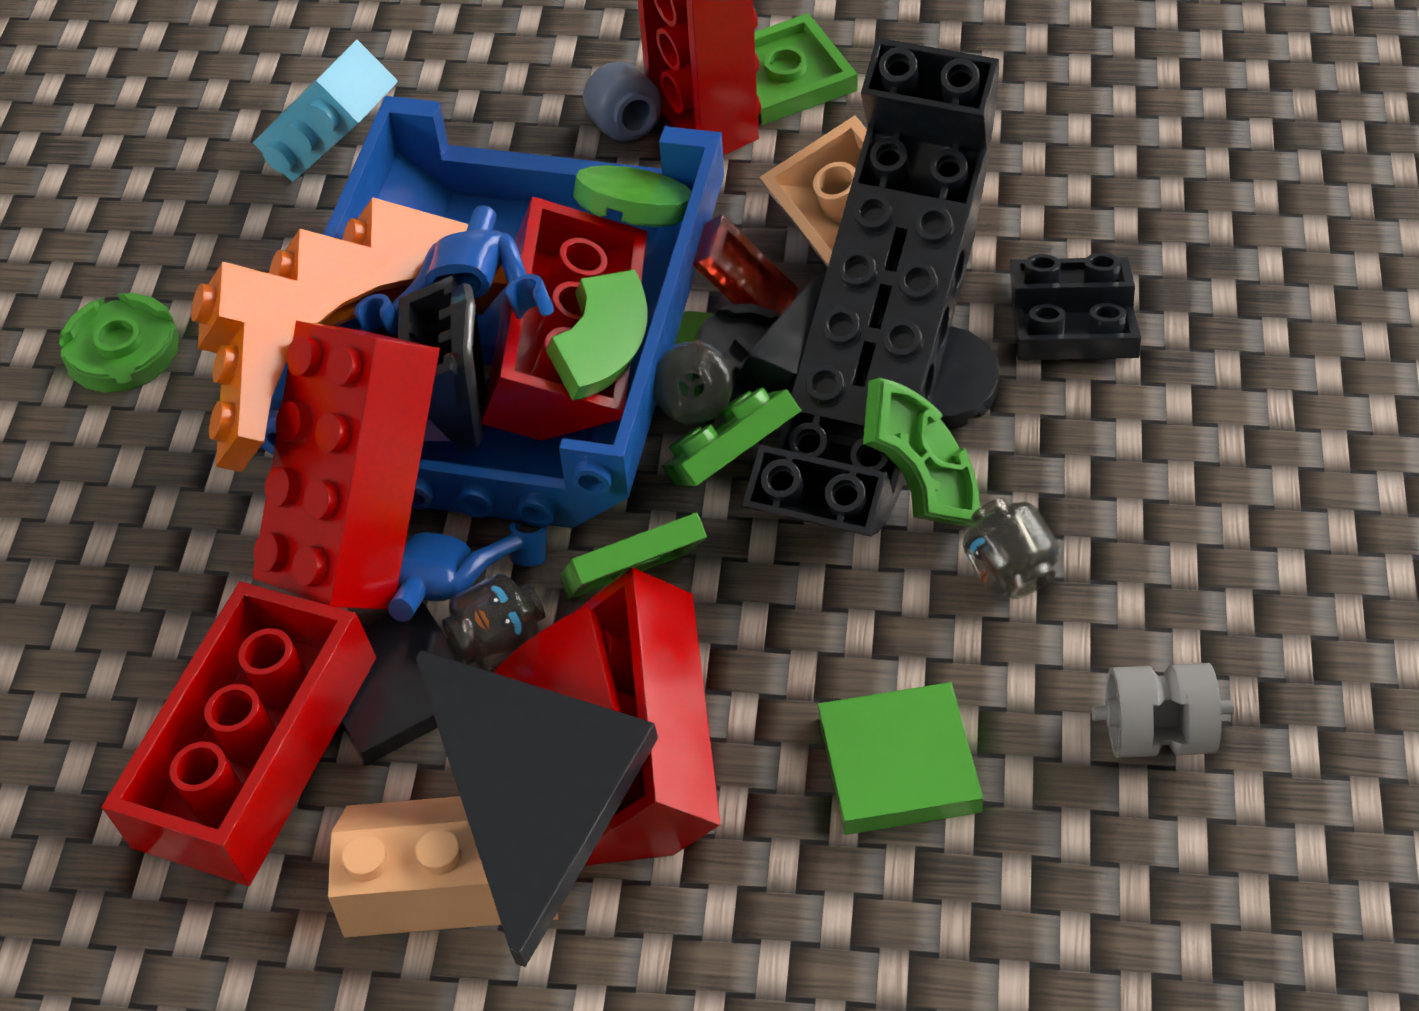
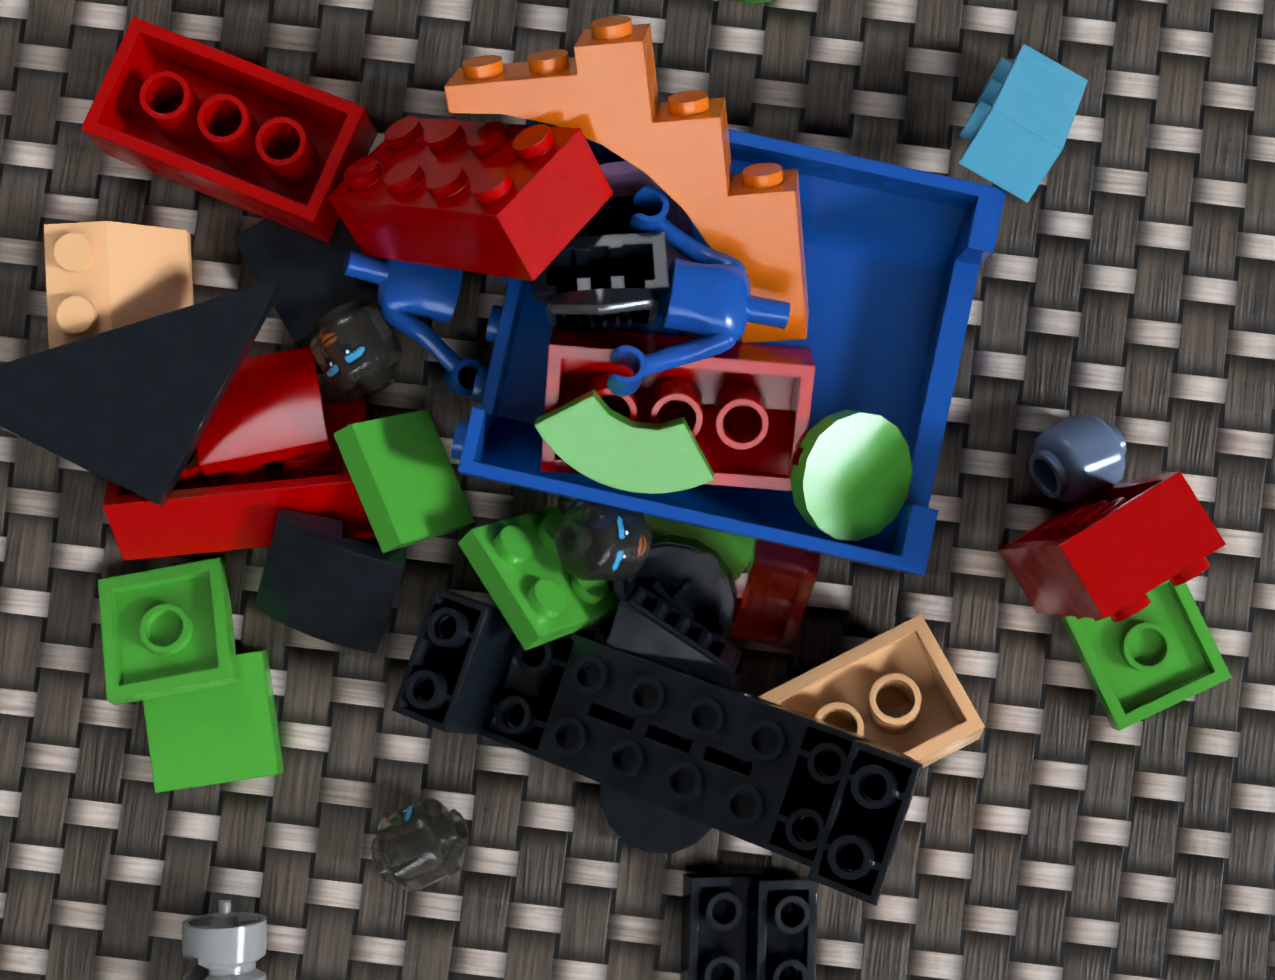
camera: 90 degrees right, 35 degrees up
bright green tile [863,378,980,527] -> none
none -> bright green tile [98,557,239,705]
none -> black slope [255,508,406,654]

